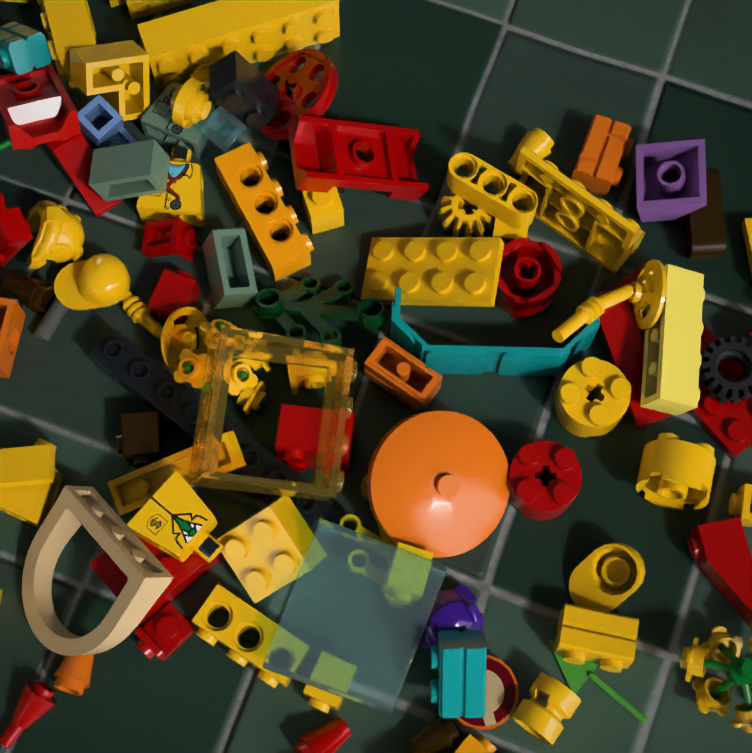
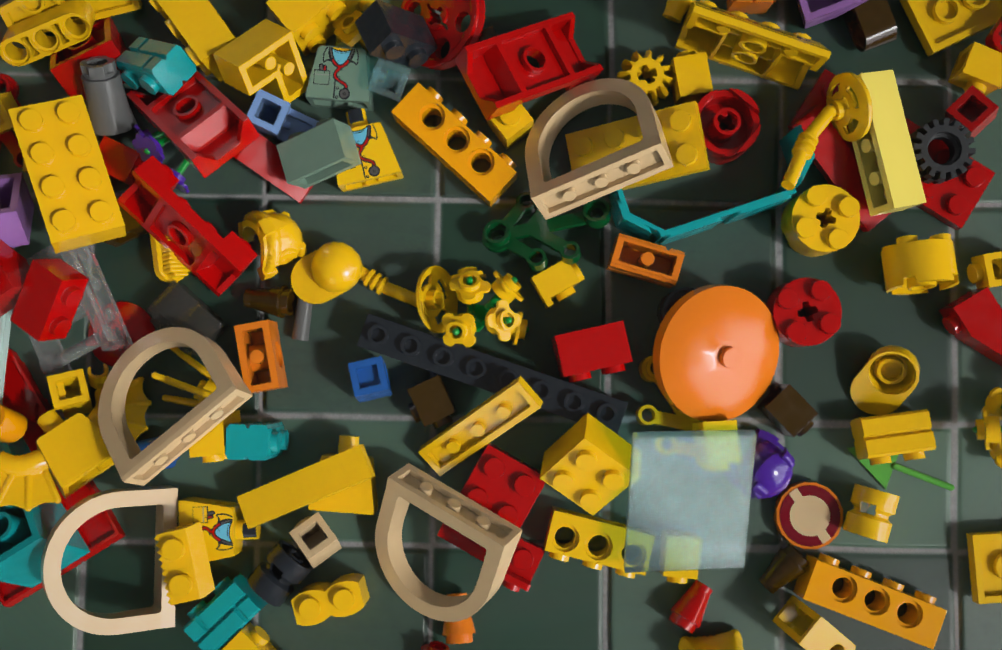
camera: 15 degrees left, 15 degrees up
yellow torso [127,471,223,563] -> none
red bracket [141,217,198,261] -> none
red brick [148,269,200,325] -> none
yellow plate [170,77,212,129] -> none
clear yellow windscreen [188,325,357,501] -> none
sand green piece [202,228,258,309] -> none
teal brick [430,630,487,718] -> none
yellow beam [447,152,538,229] -> none
none -> blue brick [348,356,392,403]
none -> tan window [525,78,674,220]
none -> dark brown brick [757,384,818,437]

